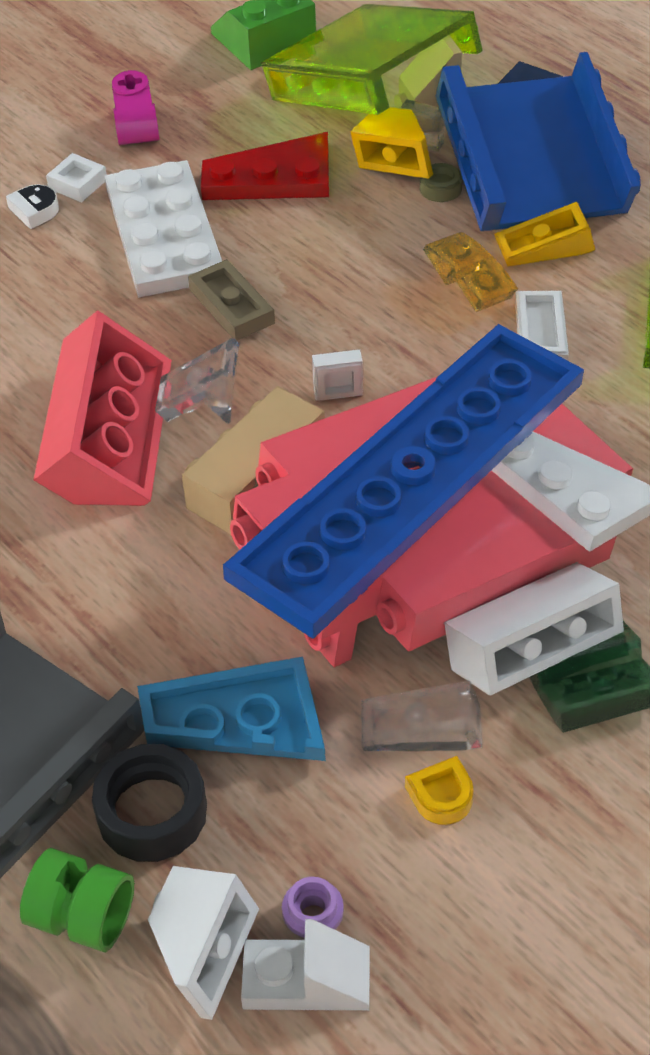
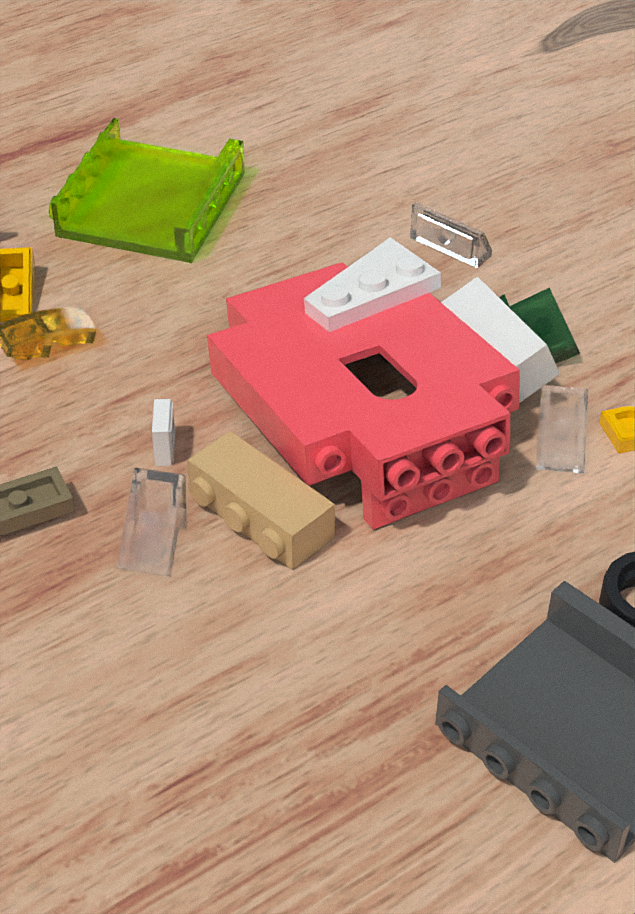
camera: 85 degrees left, 5 degrees down
coral slope [33,310,172,506] -> none
dark azure wing [137,656,326,761] -> none
blue piece [223,324,584,639] -> none
white tile [515,291,569,360] -> none

